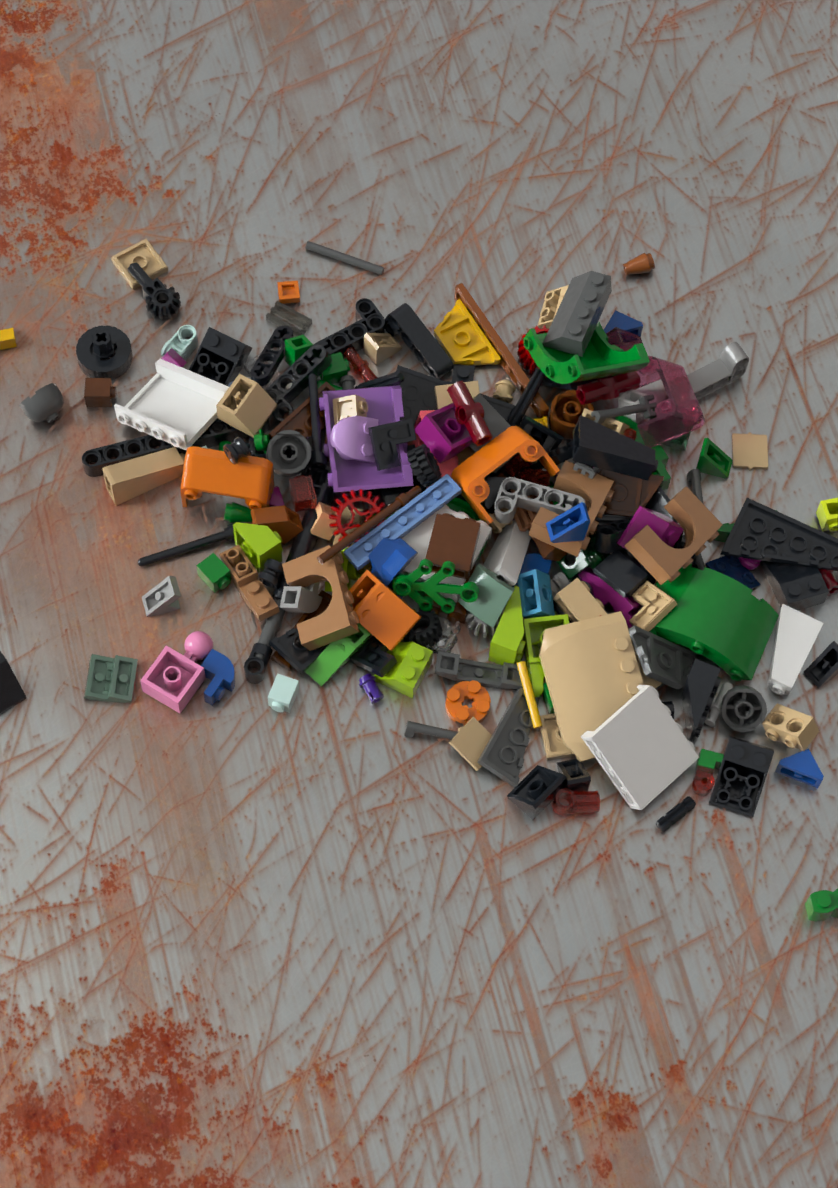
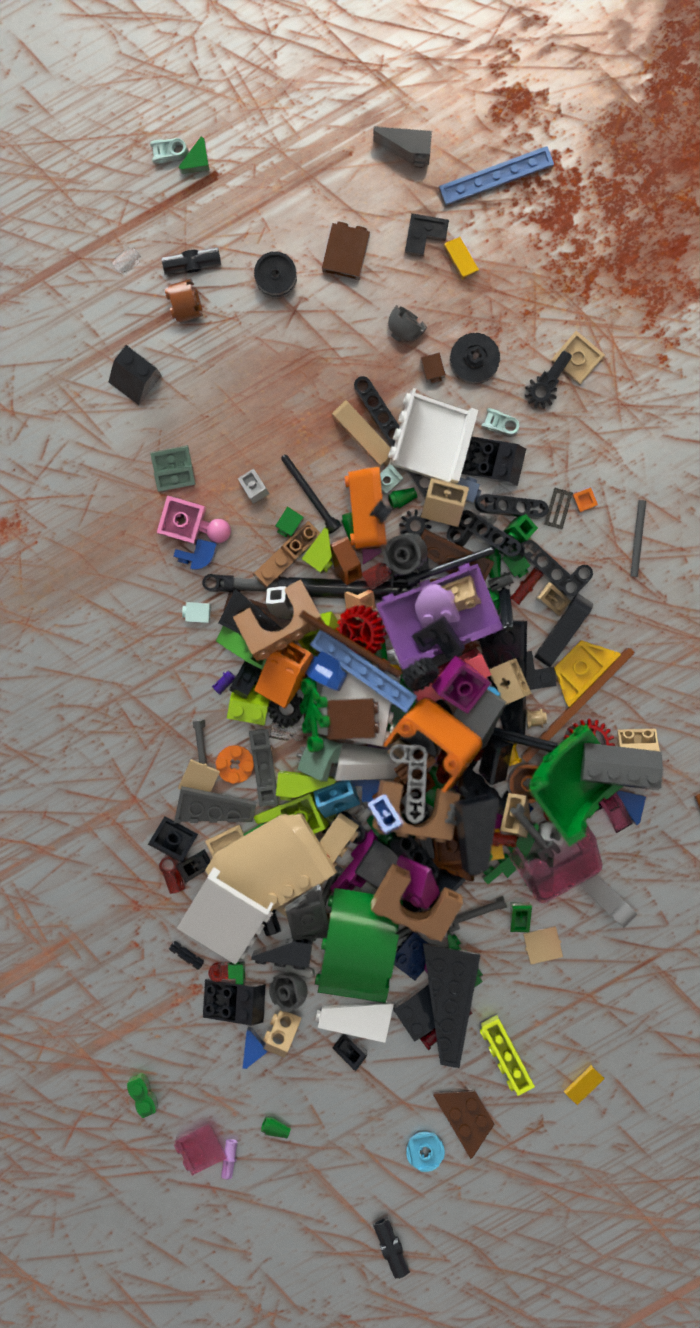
camera: 80 degrees right, 25 degrees up
magenta slope [161,348,187,367] -> none
green plate [254,429,270,454] -> none
black wheel [257,558,284,589] -> none
dark red piece [447,381,493,446] -> none
yellow bar [517,661,542,729] -> none
tan tile [629,580,677,632] -> none

